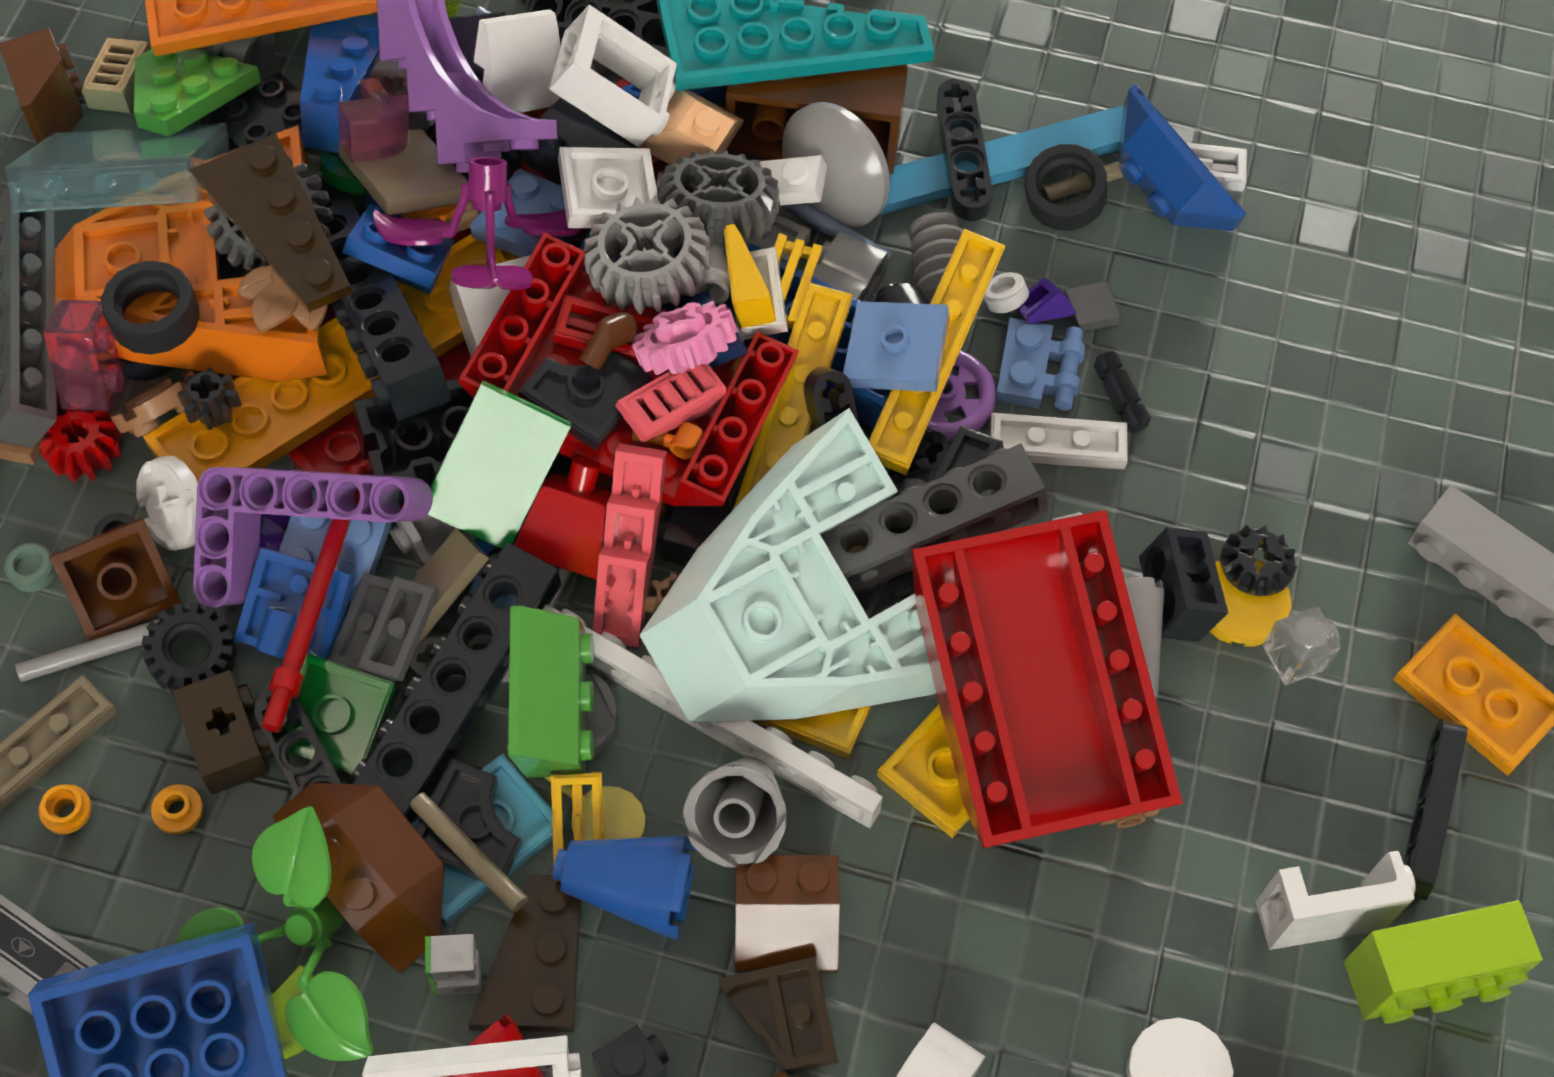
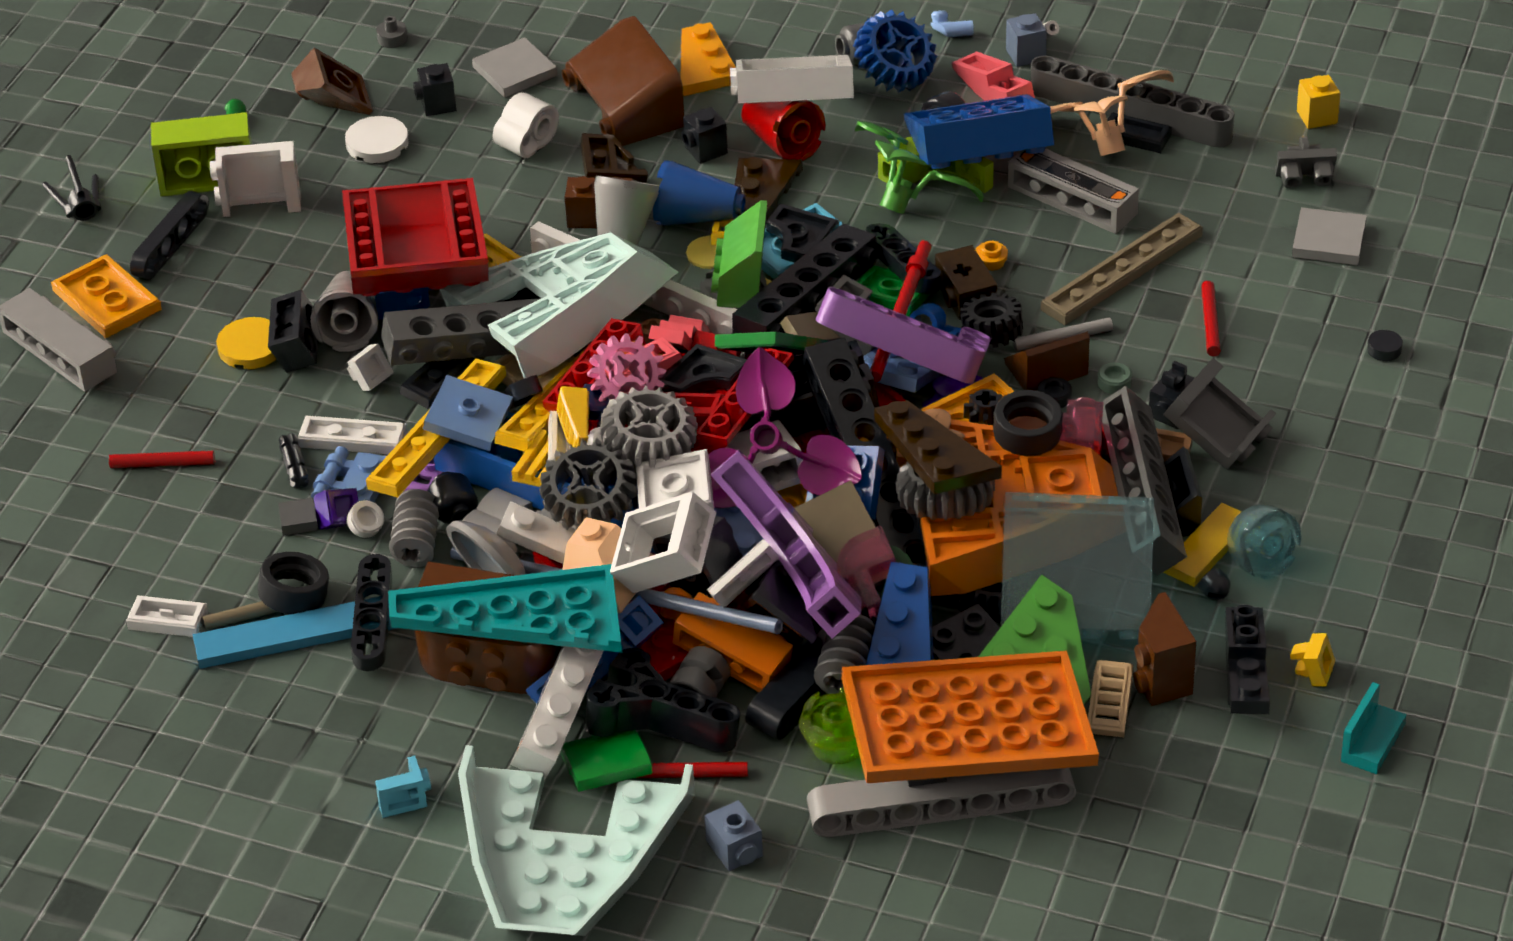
camera: 170 degrees left, 20 degrees down
light orange plate [39,784,92,834] -> none
white tile [136,456,198,551] -> none
reddish brown wedge [272,783,445,973] -> none
dark tan bar [409,792,528,913] -> none
flat silver piece [425,934,481,996] -> none
reddish brown arm [579,312,637,371] -> none
blue wedge [1118,84,1247,231] -> none
black gear [1220,525,1297,596] -> none
clear brick [1262,606,1341,686] -> none
none -> red bar [109,450,215,468]

